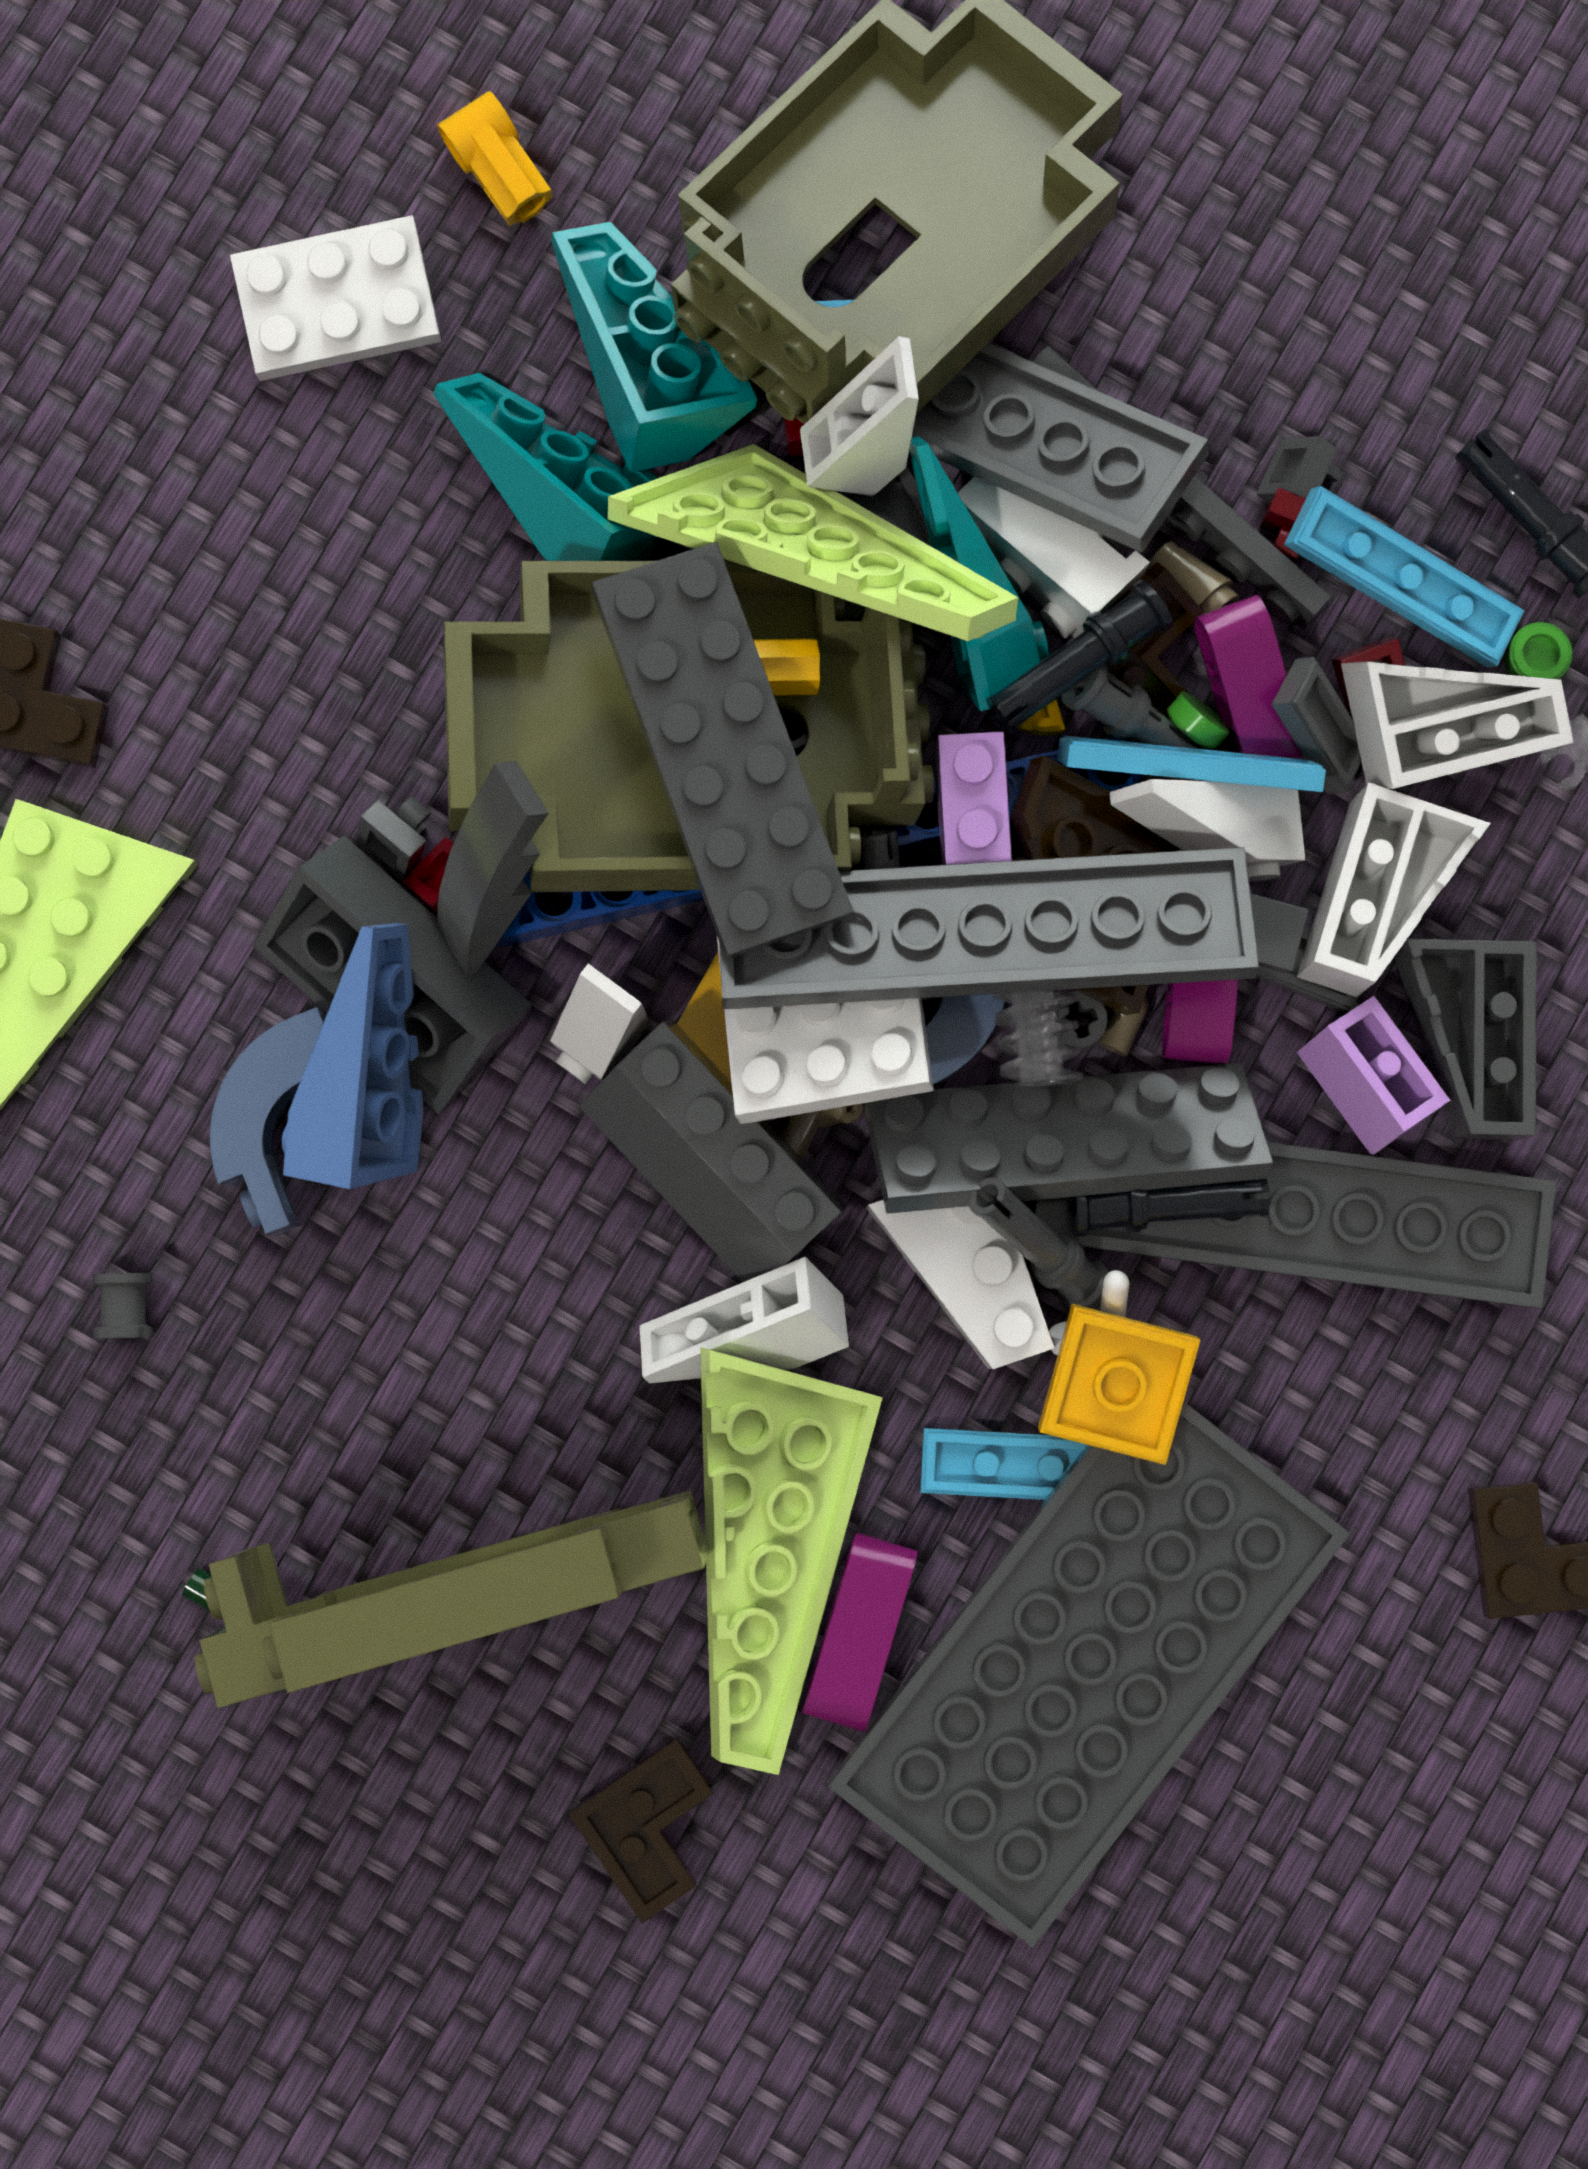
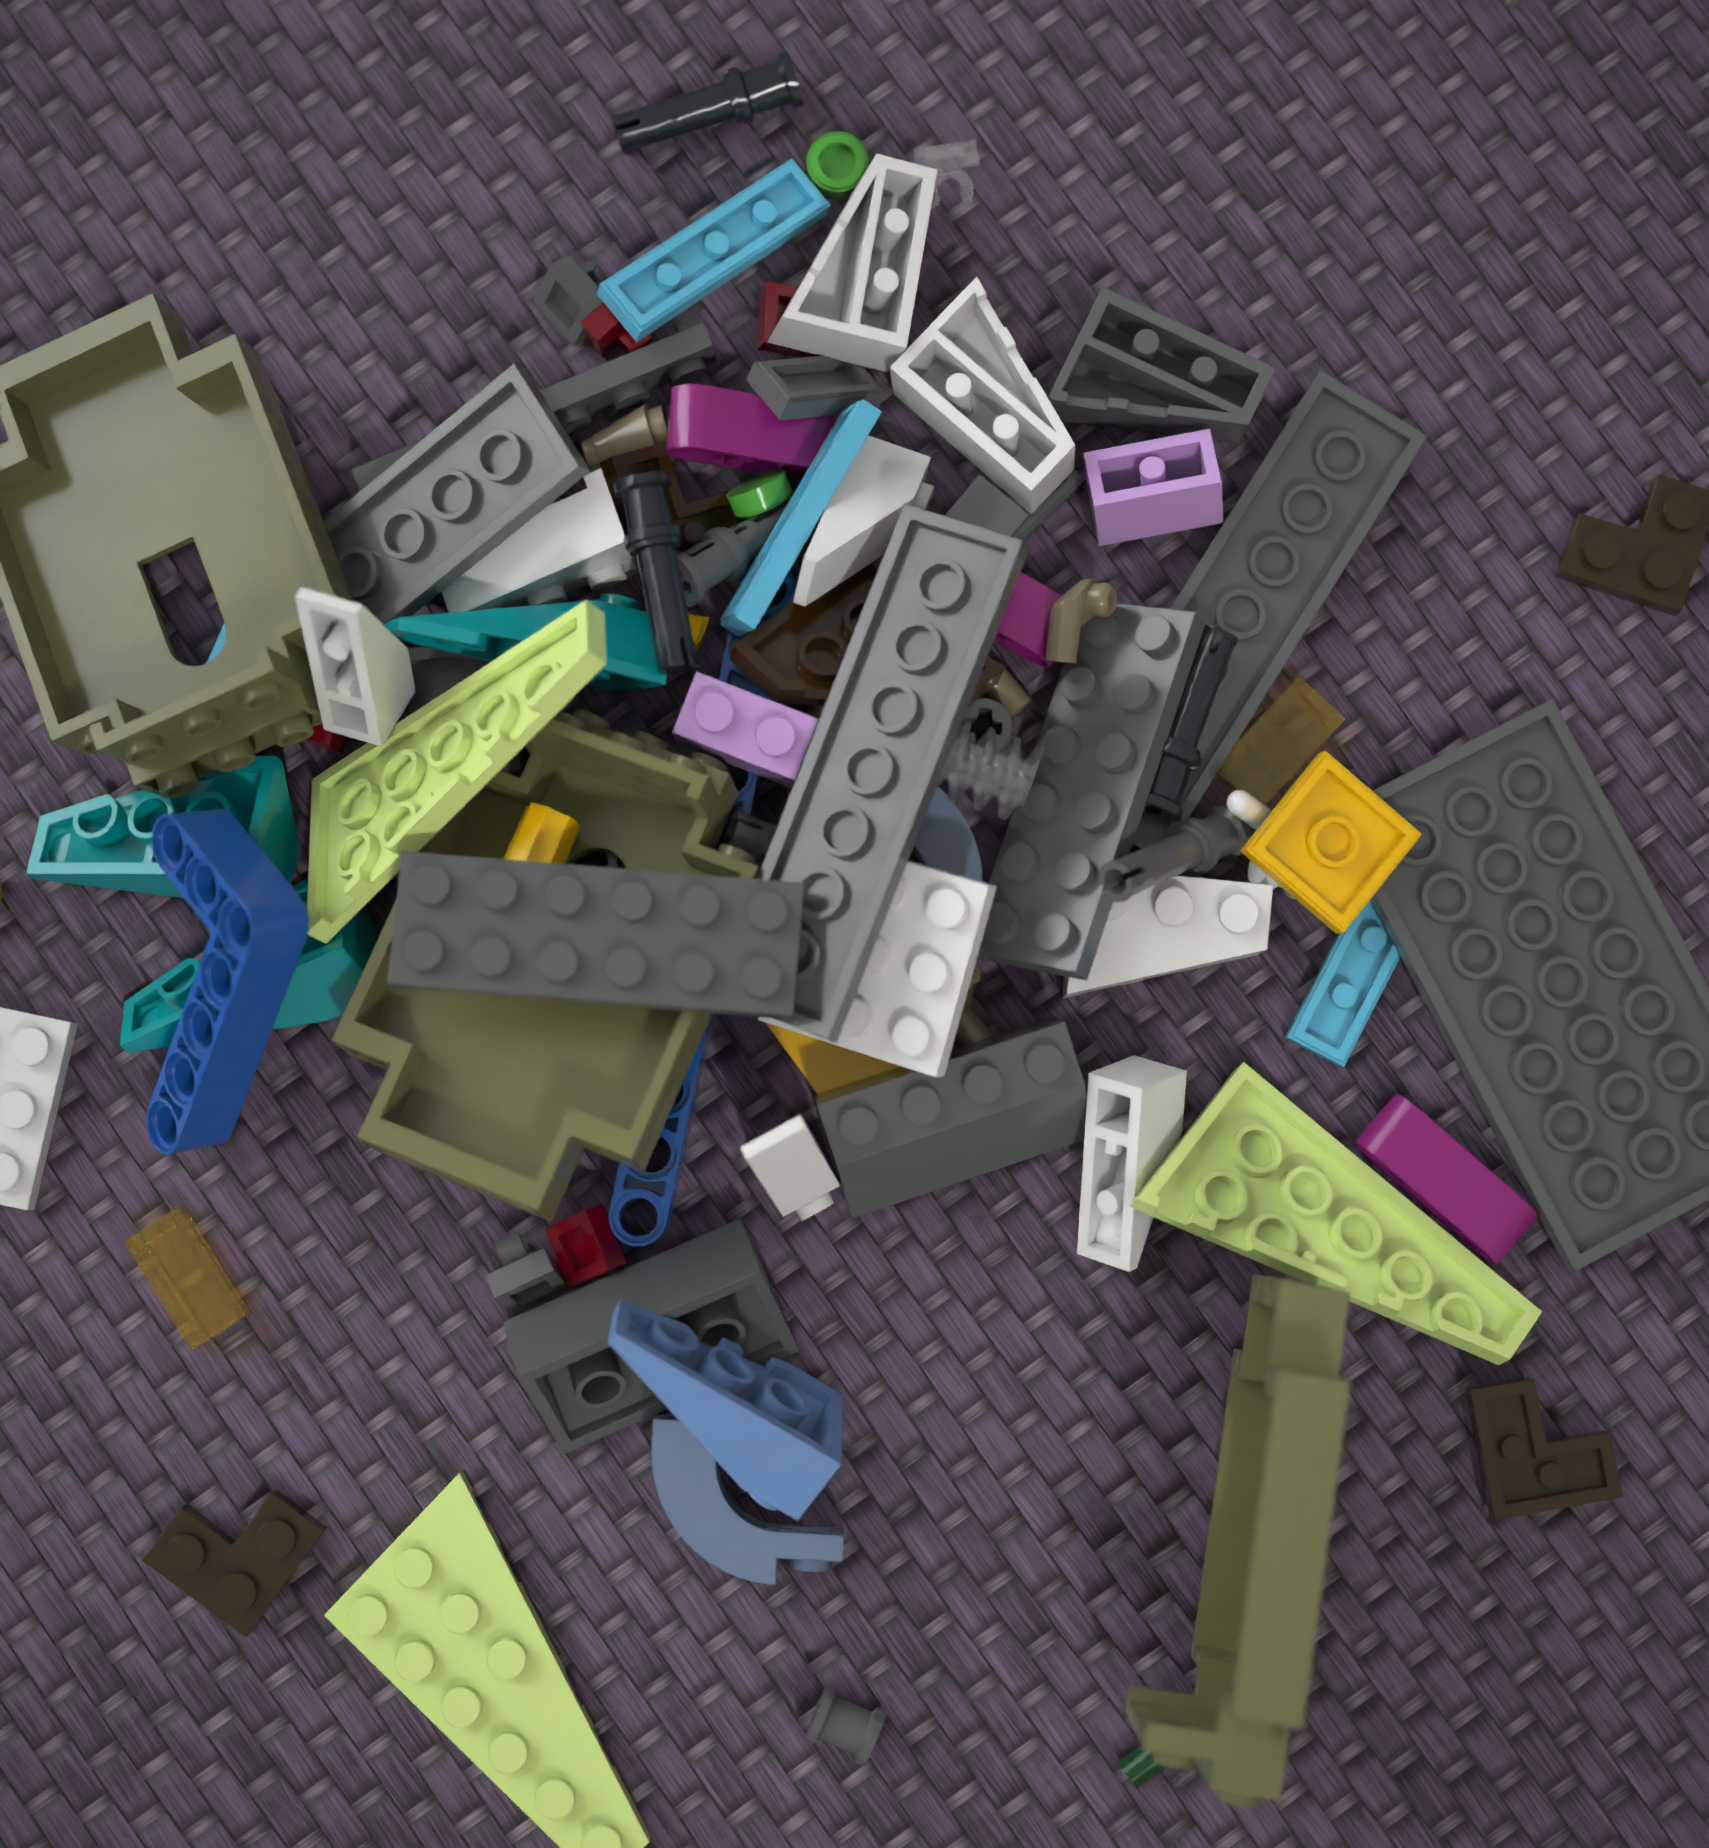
camera: 60 degrees left, 0 degrees up
dark grey slope [436,761,549,975] -> none
none -> clear yellow tile [124,1206,251,1350]
none -> blue beam [146,808,309,1155]
none -> dark tan arm [1045,578,1117,663]
none -> clear yellow tile [1216,677,1345,805]

